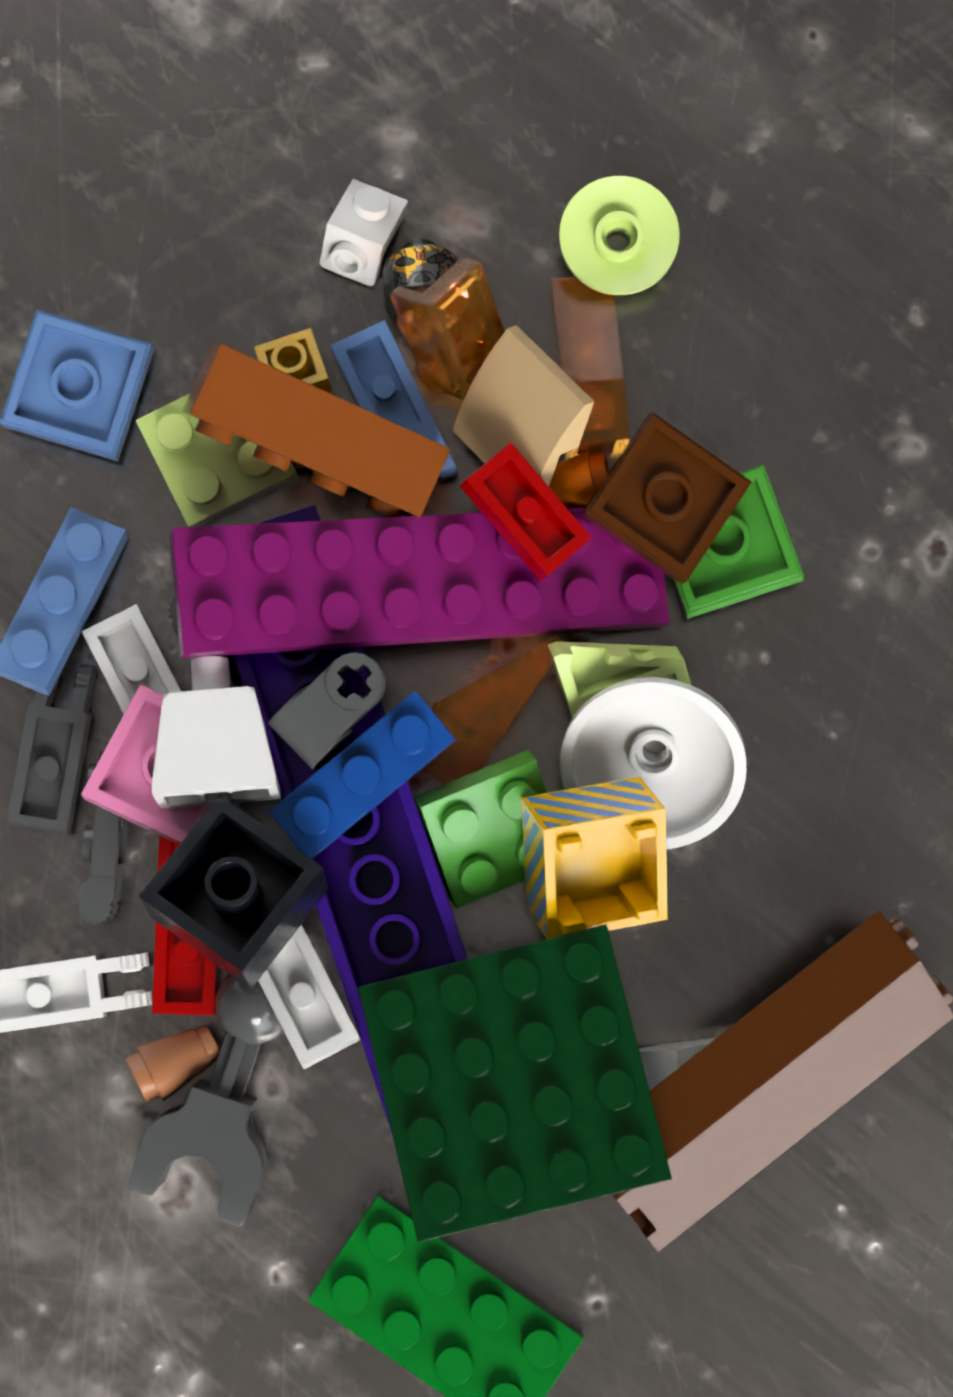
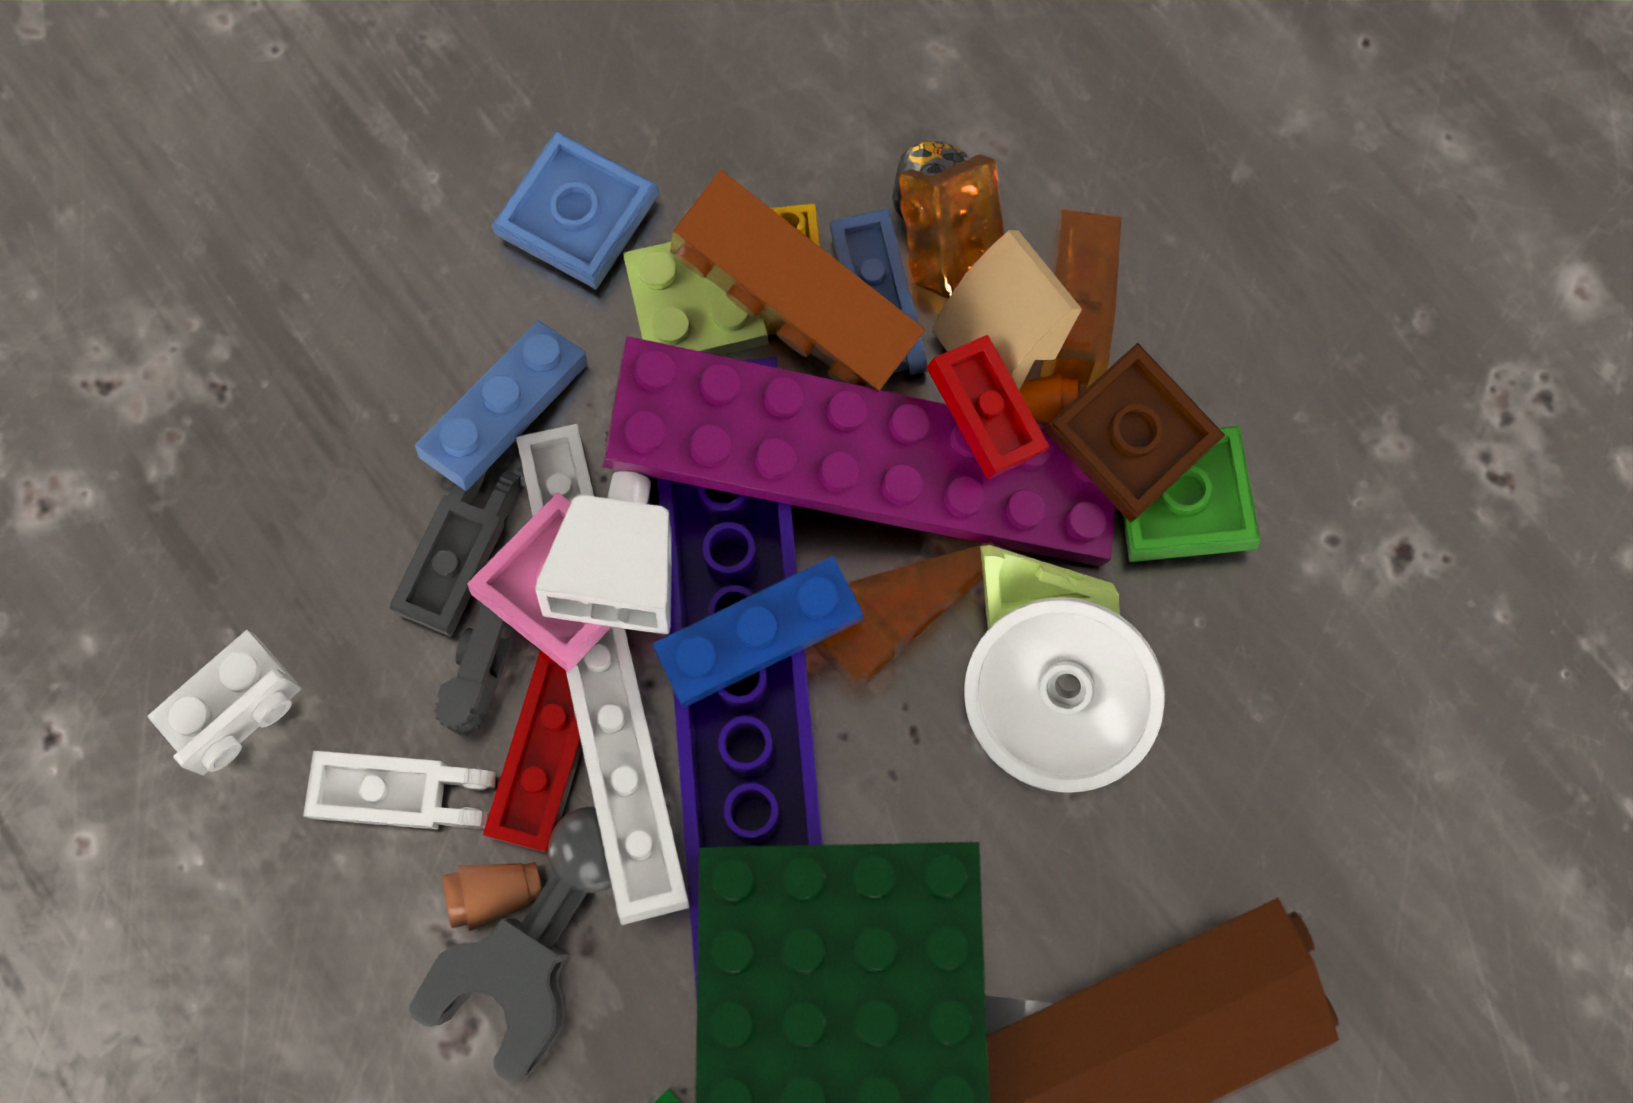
camera: 20 degrees right, 10 degrees down
black brick [139,795,329,990] -> none
dark grey piece [268,652,386,770] -> none
white bracket [319,179,408,286] -> none
bright green plate [414,750,547,909] -> none
yellow container [521,777,668,939] -> none
yellowish green dish [559,176,680,295] -> none

